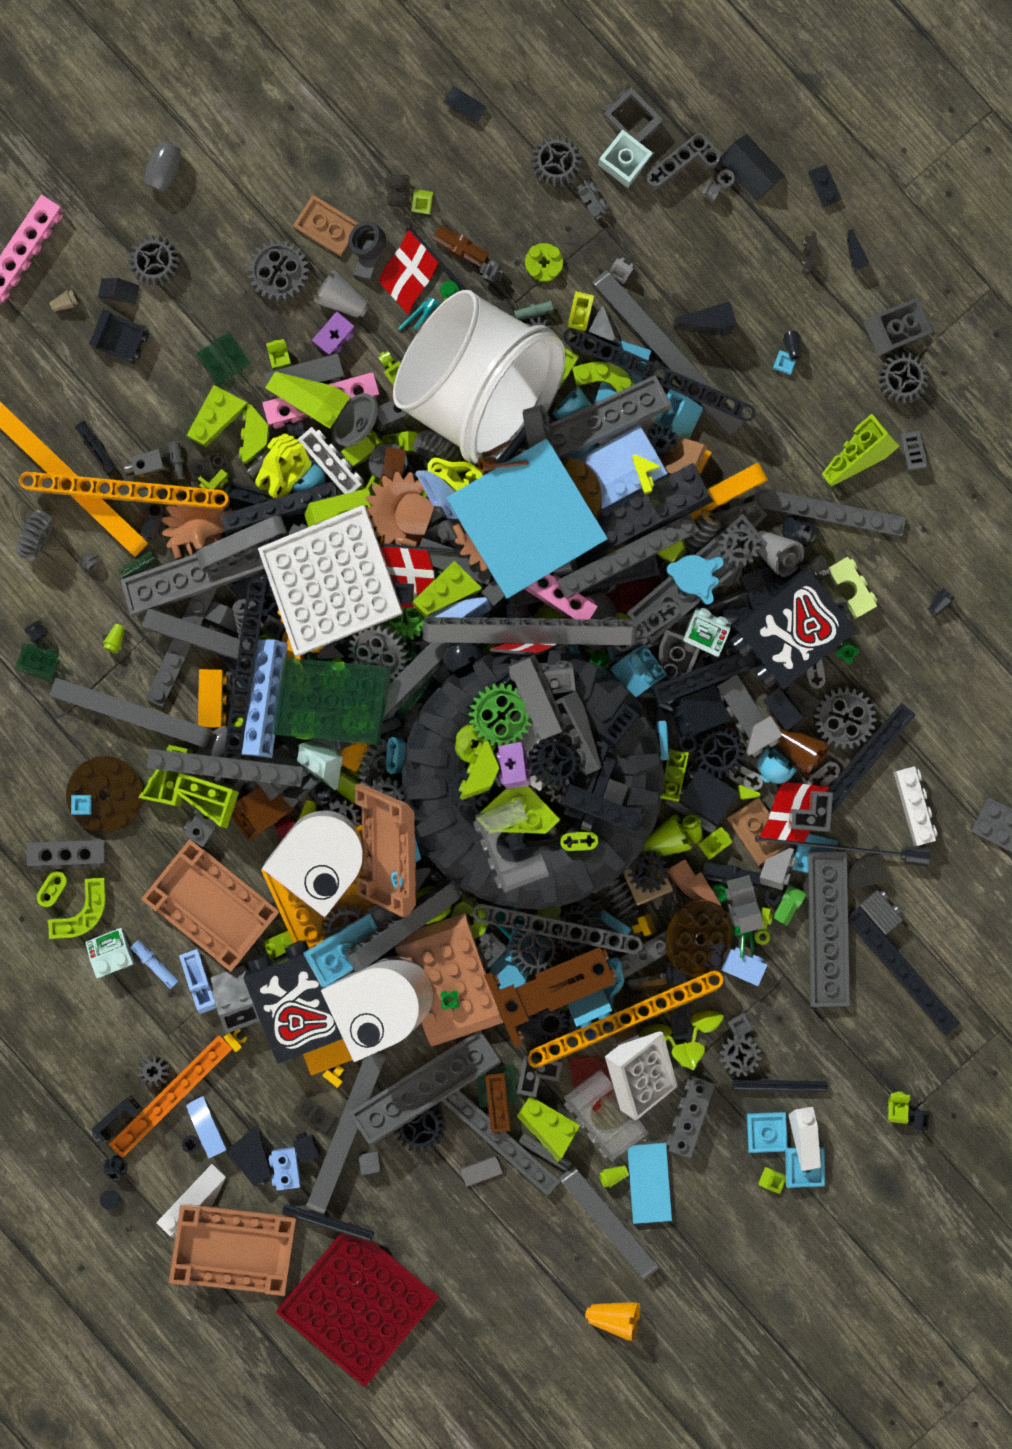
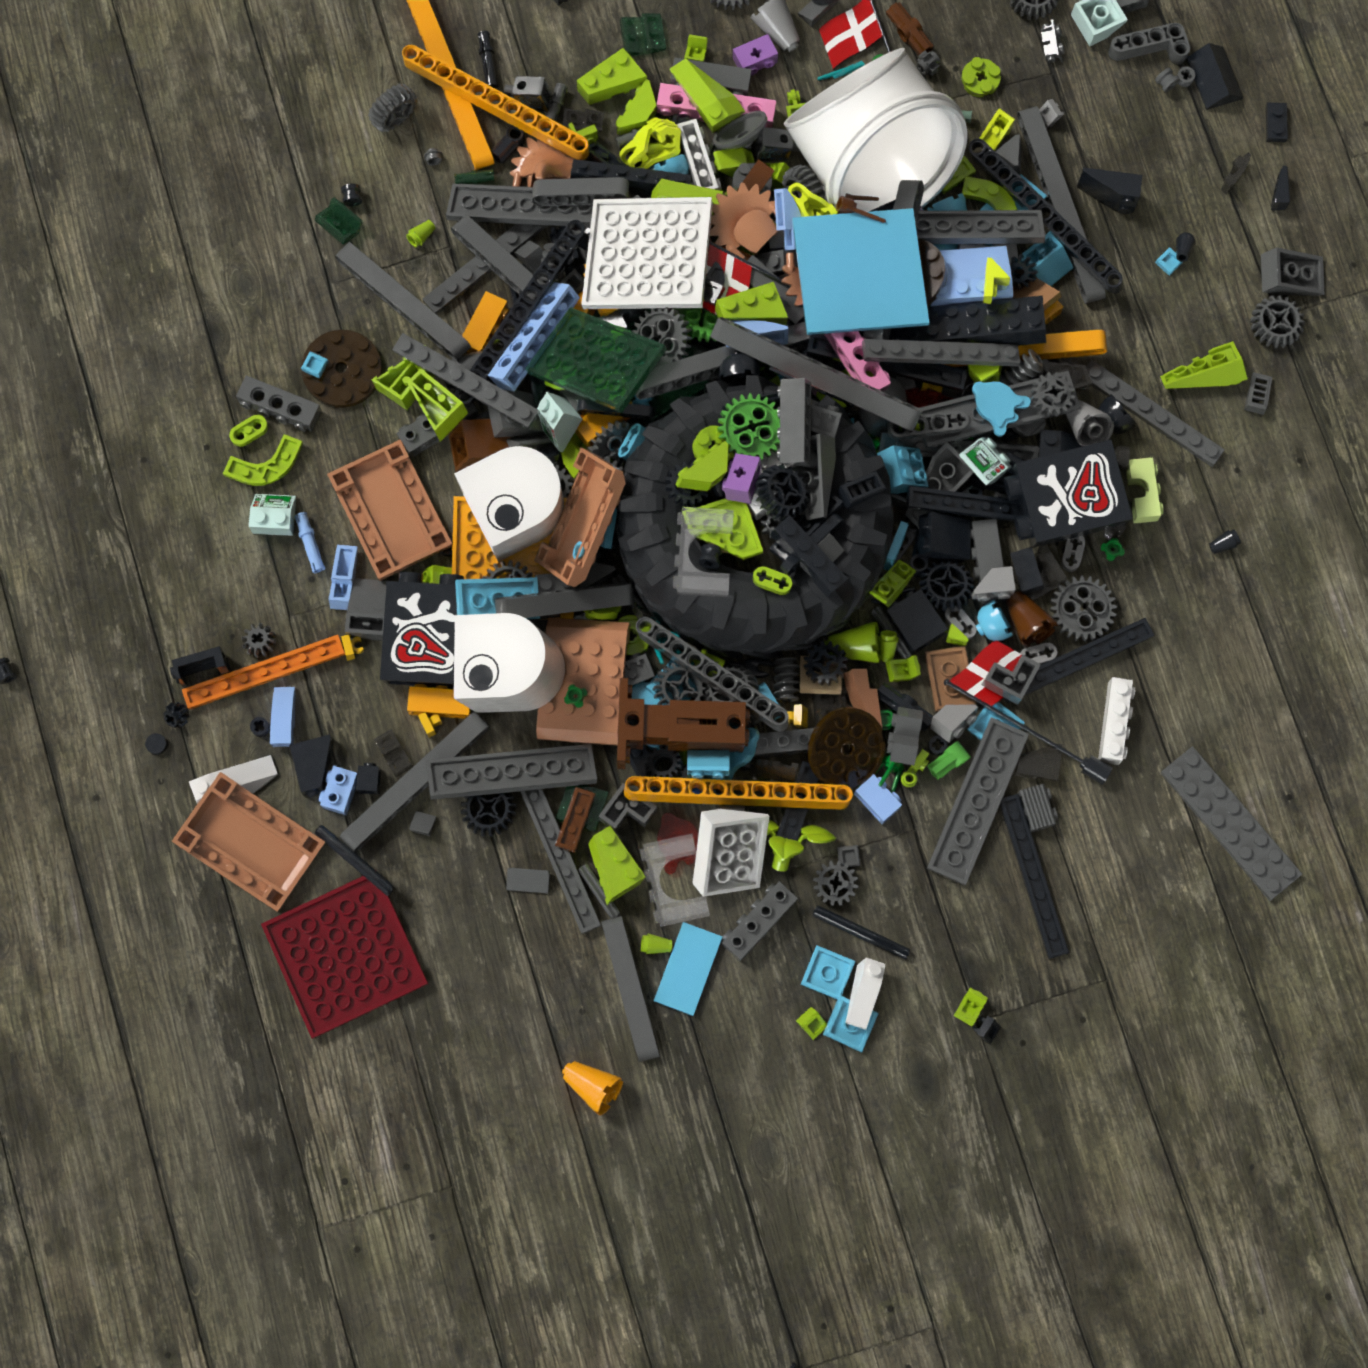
camera: 25 degrees right, 10 degrees down
none -> black tile [706,261,725,286]

